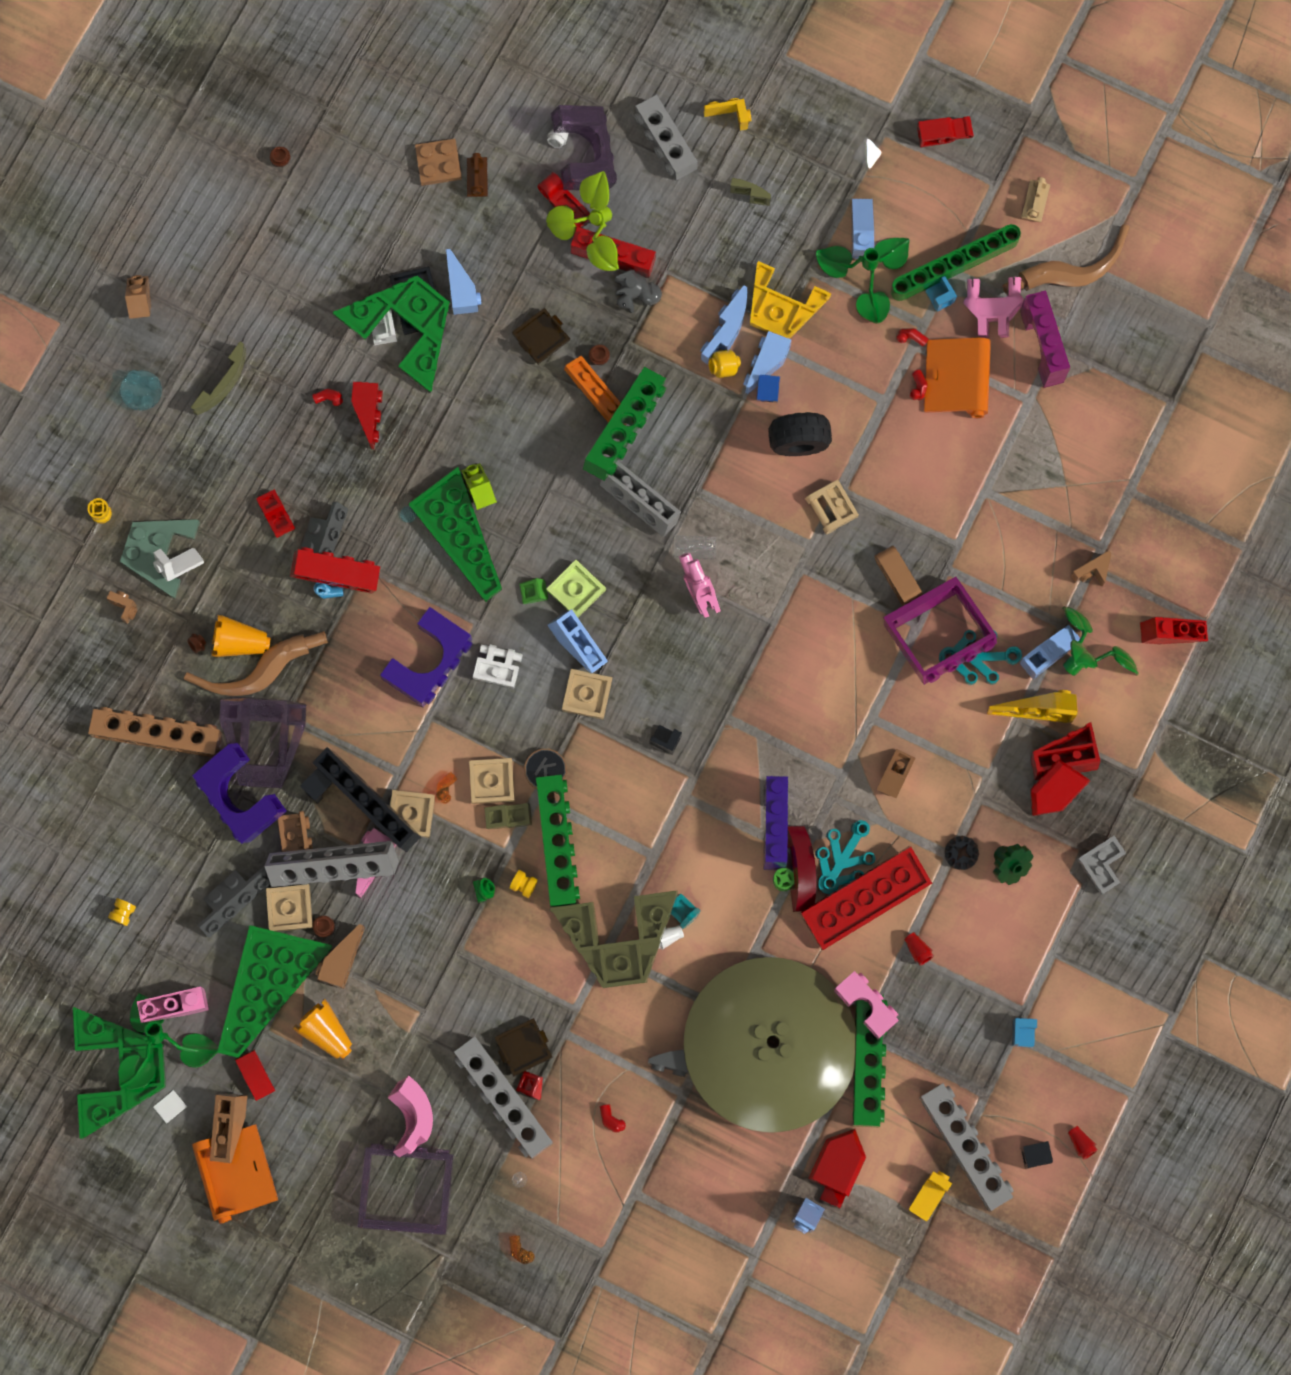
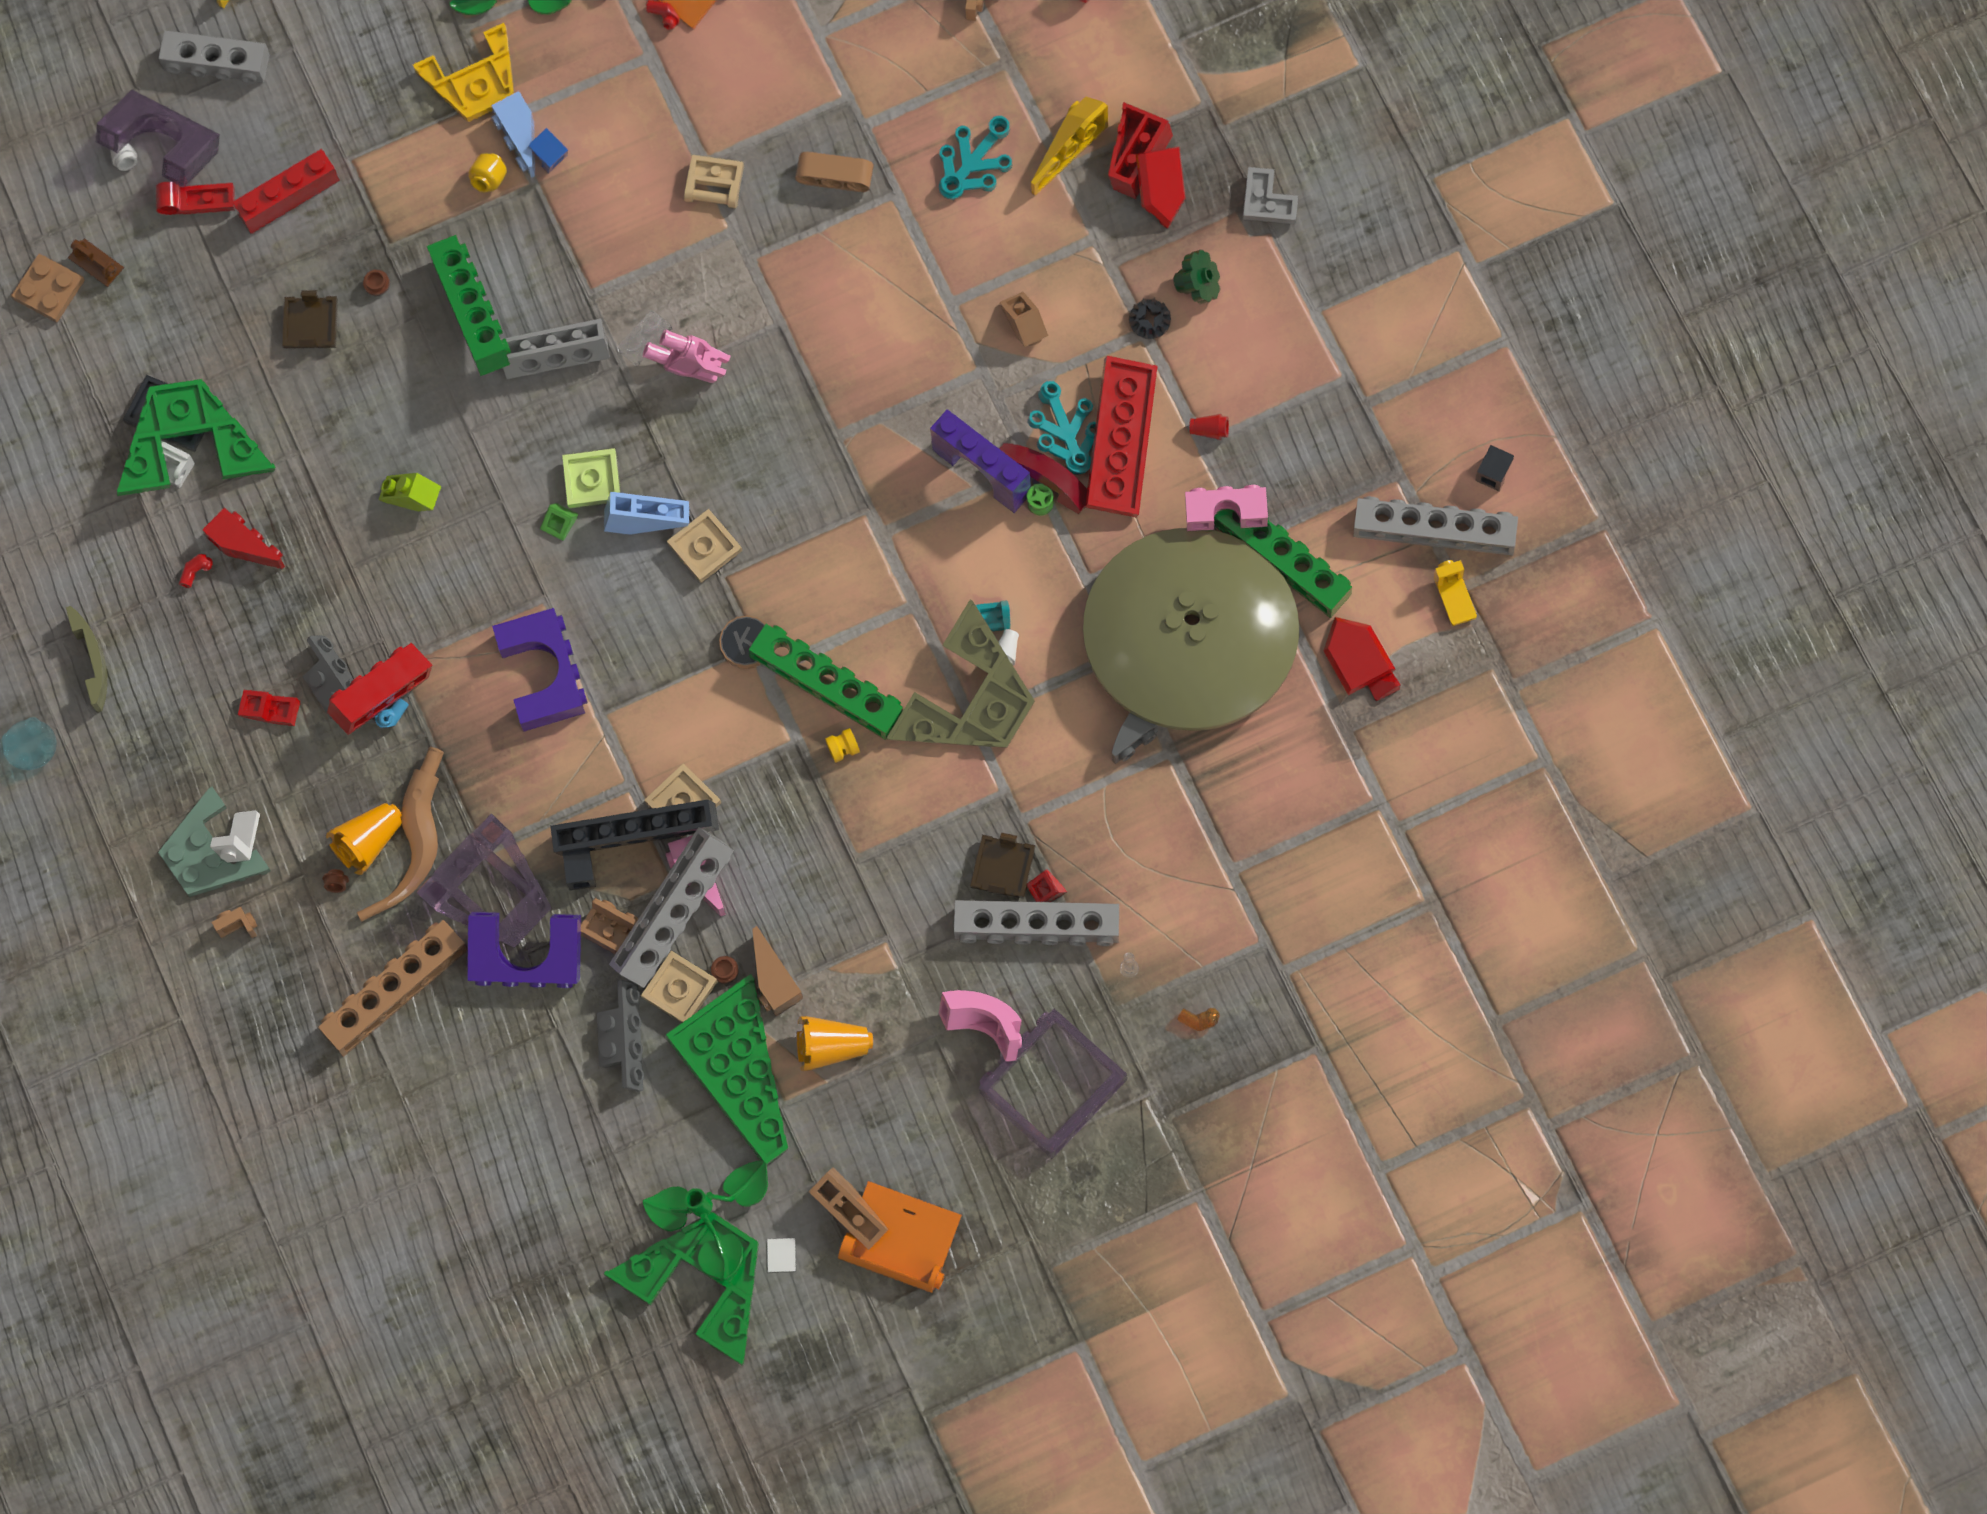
camera: 45 degrees left, 5 degrees down
yellow wheel [87,498,112,524] -> none
yellow wheel [107,898,136,926] -> none
bright pink slope [137,986,209,1023] -> none
red slope [235,1049,275,1101] -> none
clear light blue piece [400,506,416,523] -> none
green wing [408,467,502,602] -> none
clear orange arm [436,772,458,804] -> none
light blue slope [446,249,482,315] -> none
tan plate [469,758,515,804] -> none
white plate [473,644,523,689] -> none
green plate [473,878,495,903] -> none
olive slope [484,803,532,829] -> none
lime plant [546,171,619,271] -> none
orange plate [564,356,627,425] -> none
red arm [600,1104,626,1133] -> none
dark grey animal [615,270,662,313] -> none
black panel [649,725,682,755] -> none
light blue slope [700,285,747,364] -> none
olive slope [730,178,771,206] -> none
black tyre [768,412,832,457] -> none
light blue slope [792,1198,825,1234] -> none
magenta window [883,576,997,685] -> none
dark azure panel [1012,1018,1037,1047] -> none
light blue slope [1020,625,1080,679] -> none
green plant [1062,606,1139,676] -> none
red cone [1068,1126,1098,1160] -> none

